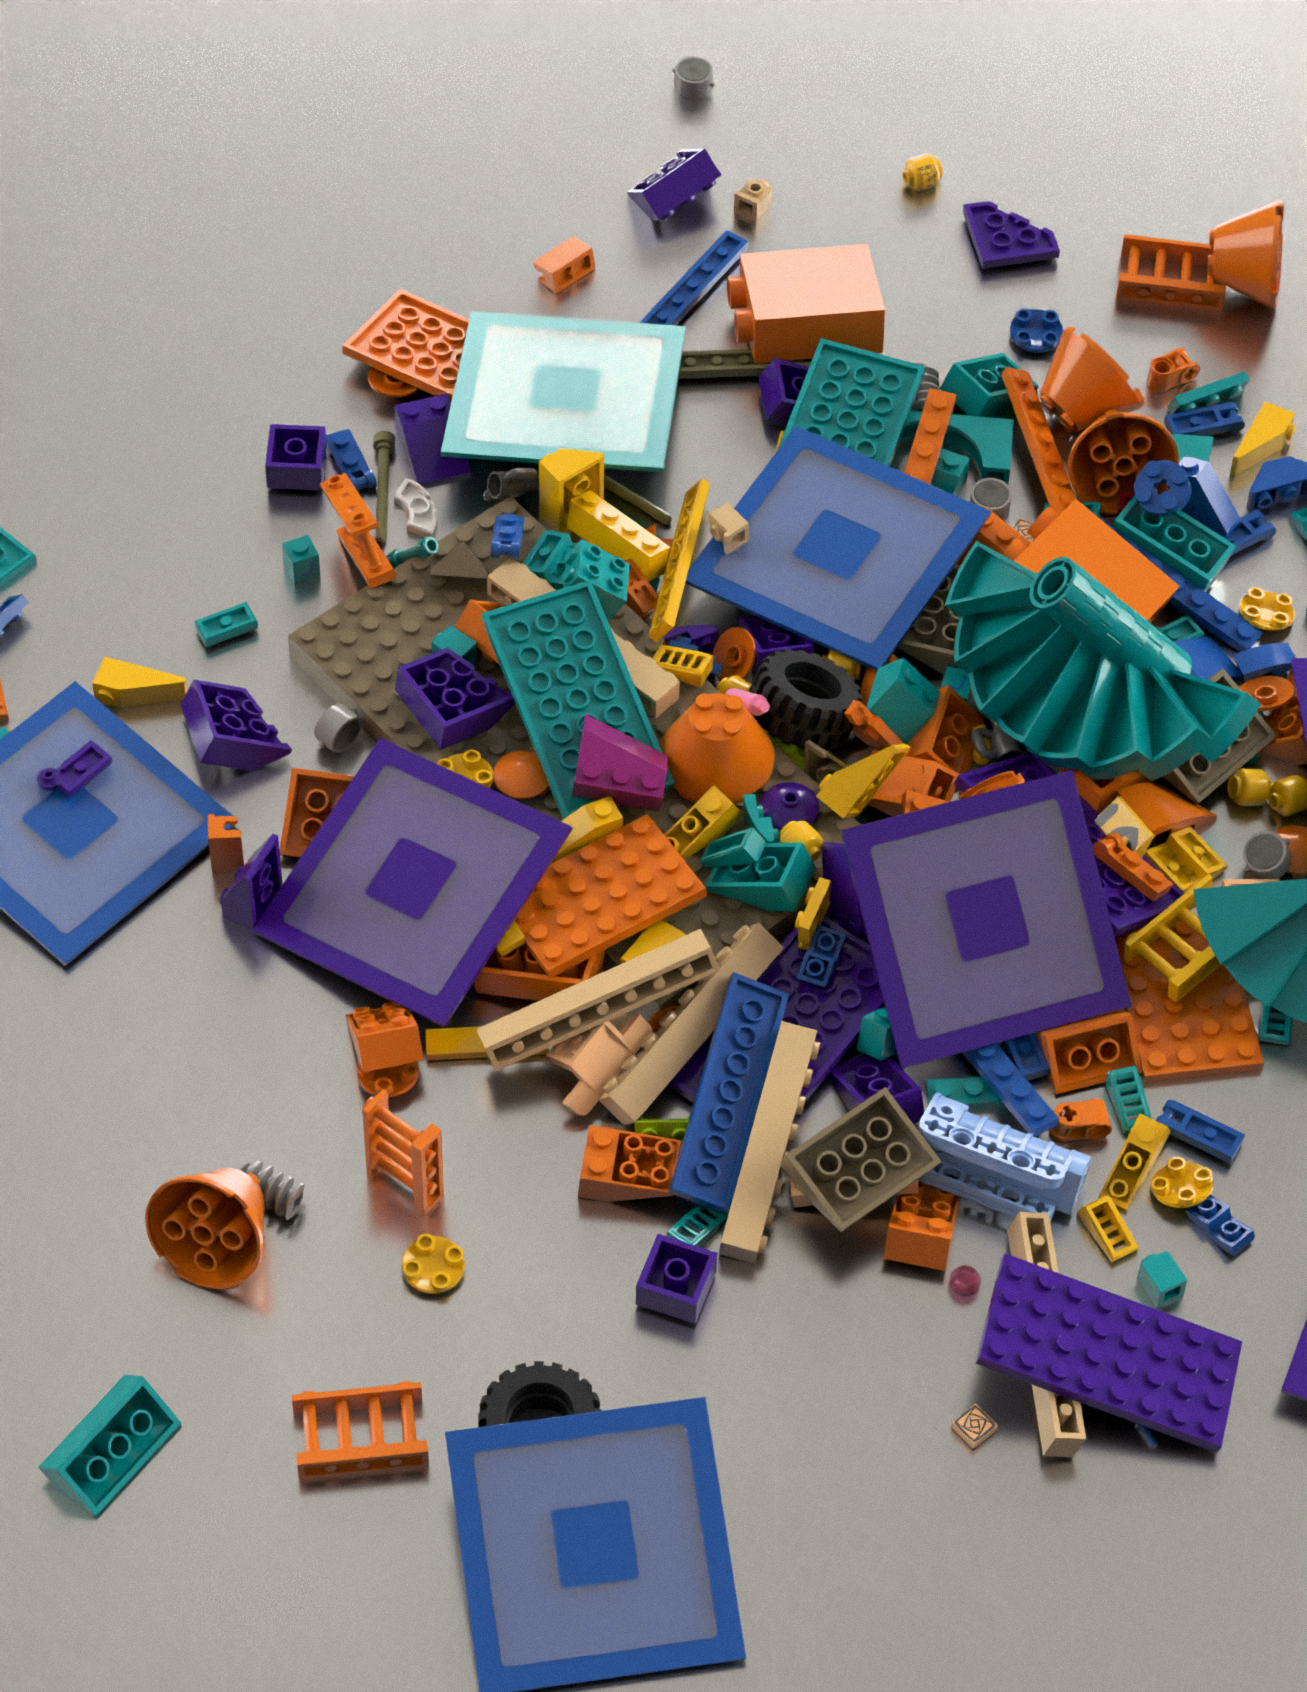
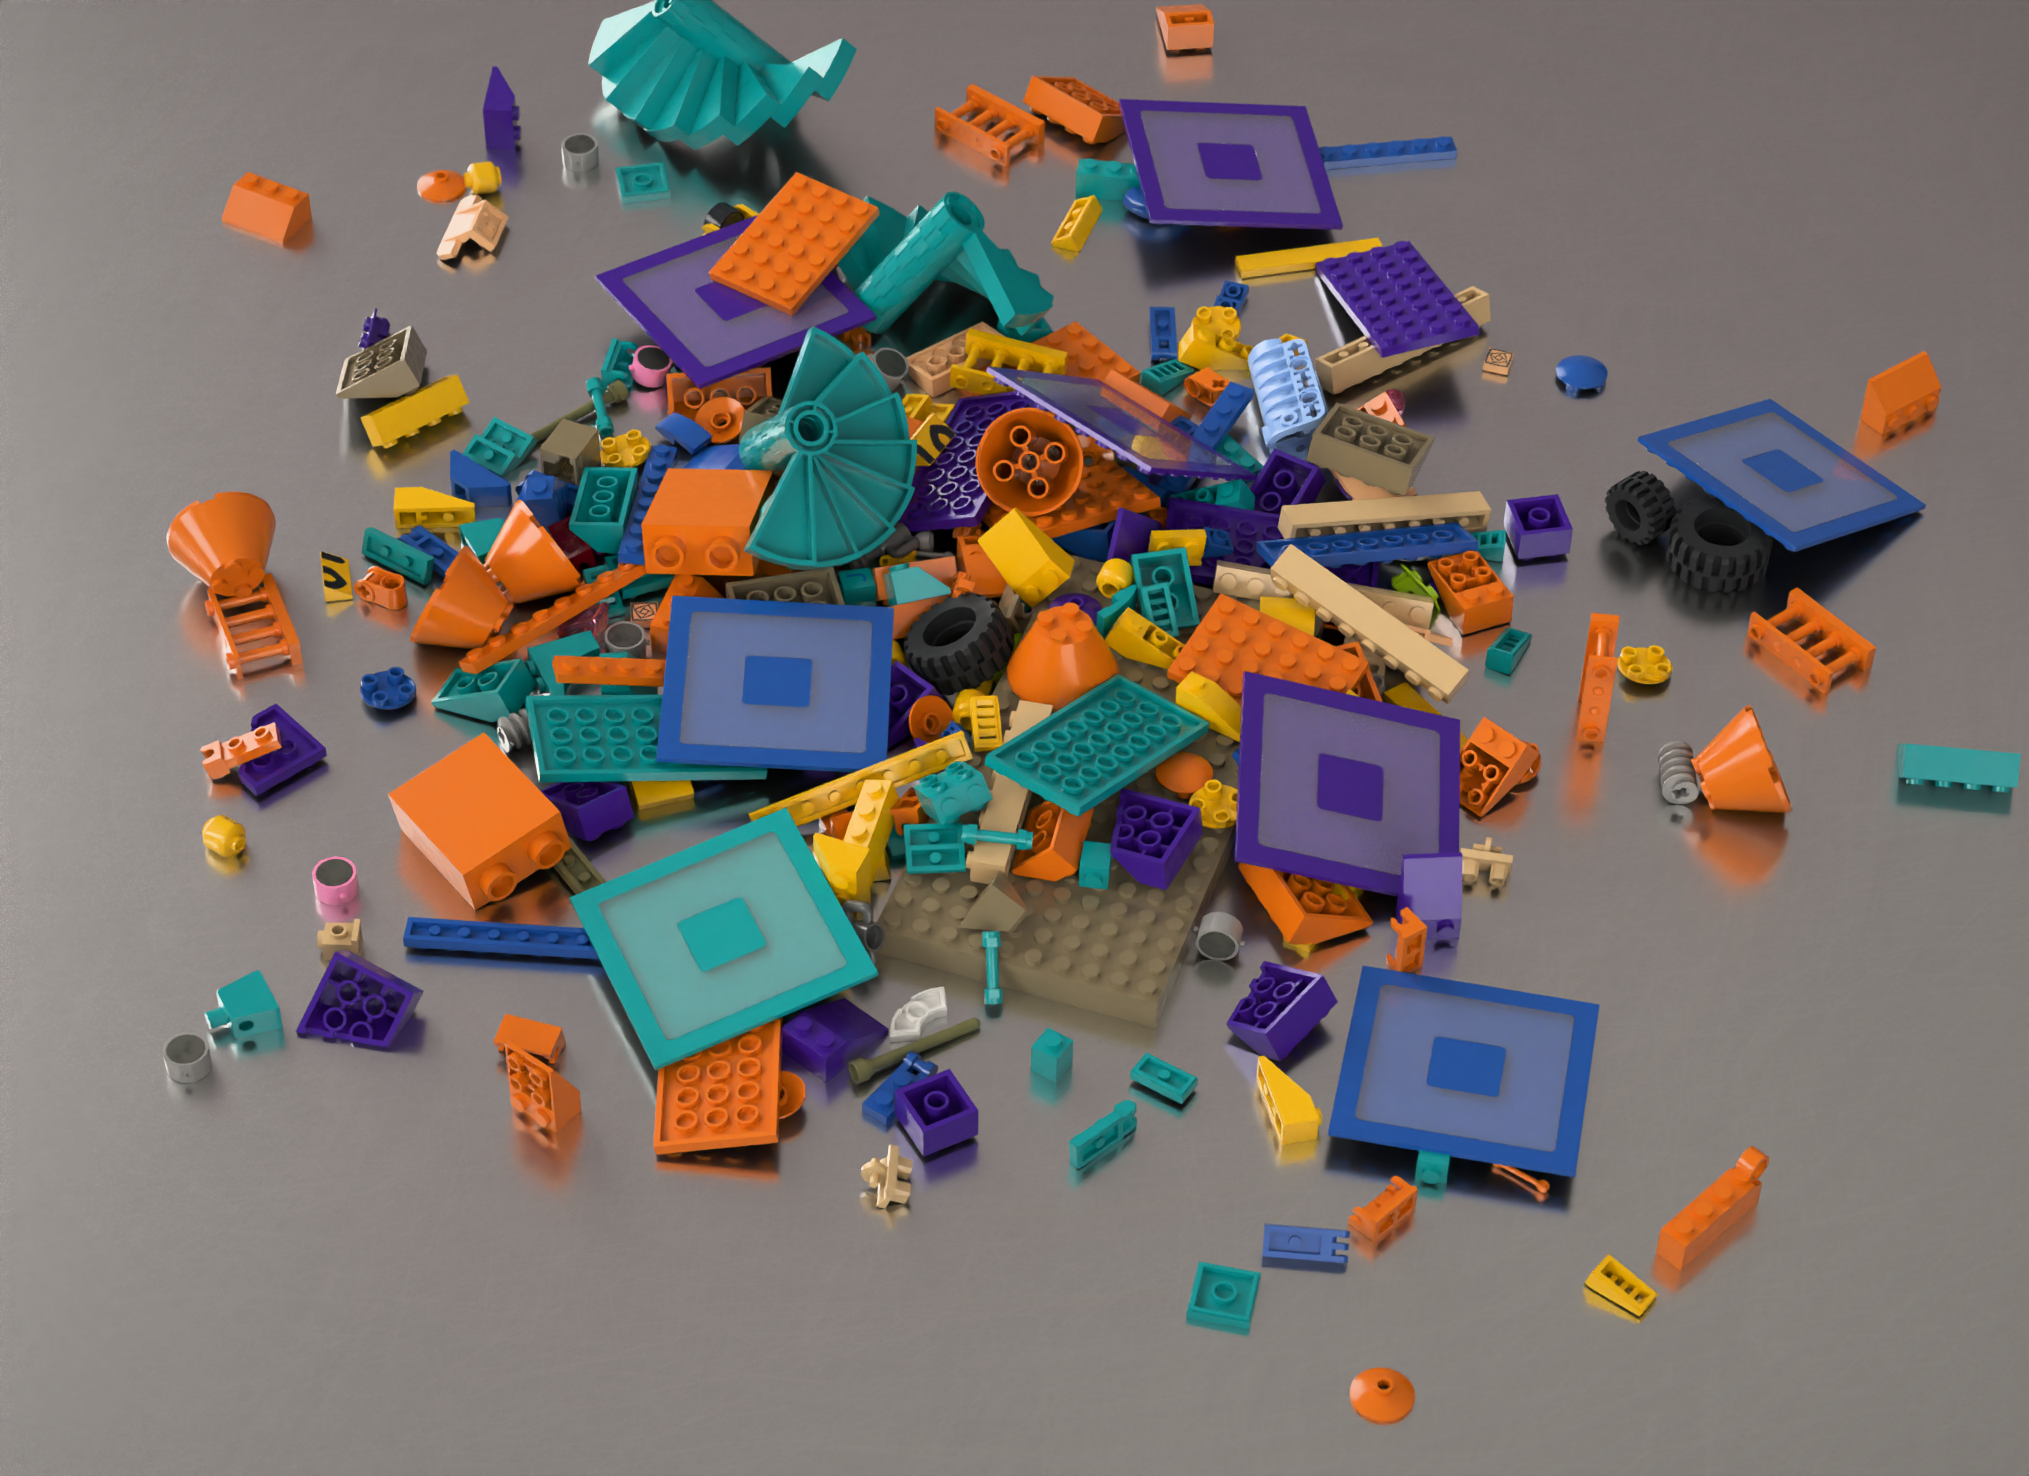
camera: 120 degrees left, 10 degrees down
dark purple hinge [37,740,112,798] -> none
orange fence [320,473,397,589] -> none
blue plate [491,514,524,559] -> none
magenta wedge [571,714,668,812] -> none
tan brick [707,503,749,555] -> none
bright pink cylinder [726,688,770,716] -> none
orange plate [1092,833,1173,902] -> none
blue plate [1134,460,1192,517] -> none
teal brick [1137,1251,1187,1308] -> none
none -> orange plate [200,722,282,779]
none -> teal torso [205,969,283,1038]
none -> piece [312,856,359,906]
none -> yellow slope [320,552,353,602]
none -> orange slope [505,1040,581,1133]
none -> dark tan piece [540,419,601,486]
none -> clear pink slope [556,602,609,644]
none -> tan hips [861,1144,913,1208]
none -> teal bar [961,824,1033,850]
none -> teal hinge [1069,1099,1137,1169]
none -> yellow tile [1235,238,1383,278]
none -> tan hips [1461,837,1513,886]
none -> teal slope [1485,627,1532,674]
none -> blue dish [1556,355,1608,392]
none -> black tyre [1605,471,1676,545]

